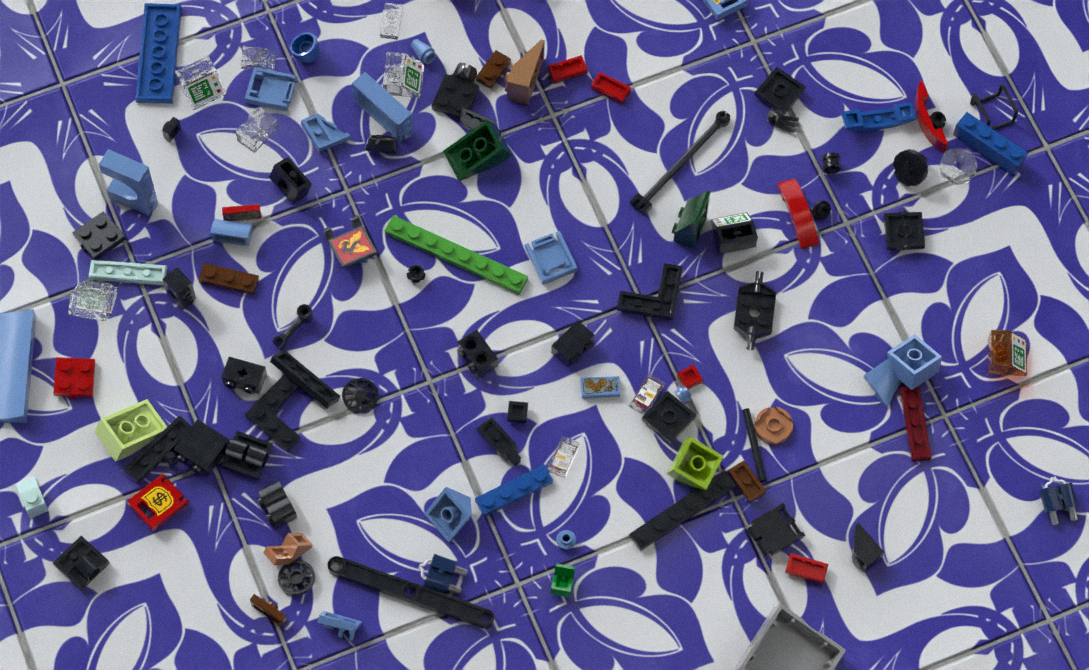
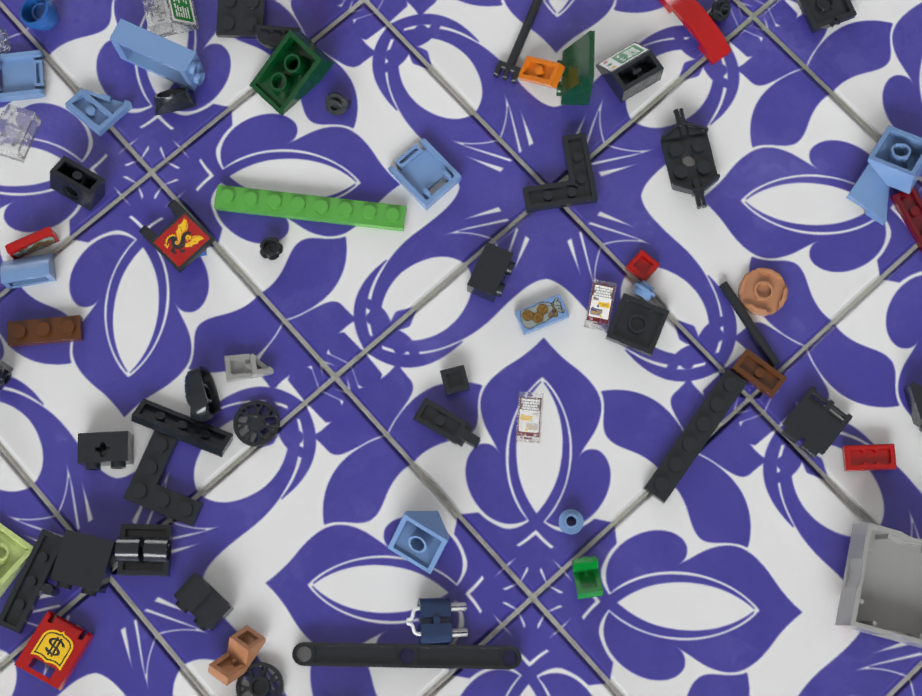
camera: 15 degrees left, 10 degrees up
black brick [273,304,313,350] -> none
black brick [457,330,498,378] -> none
blue plate [475,464,553,517] -> none
lime slope [667,437,724,490] -> none
none -> black piece [184,366,222,422]
none -> light grey slope [224,353,274,382]
none -> black plate [325,92,351,116]
none -> orange plate [518,56,565,89]

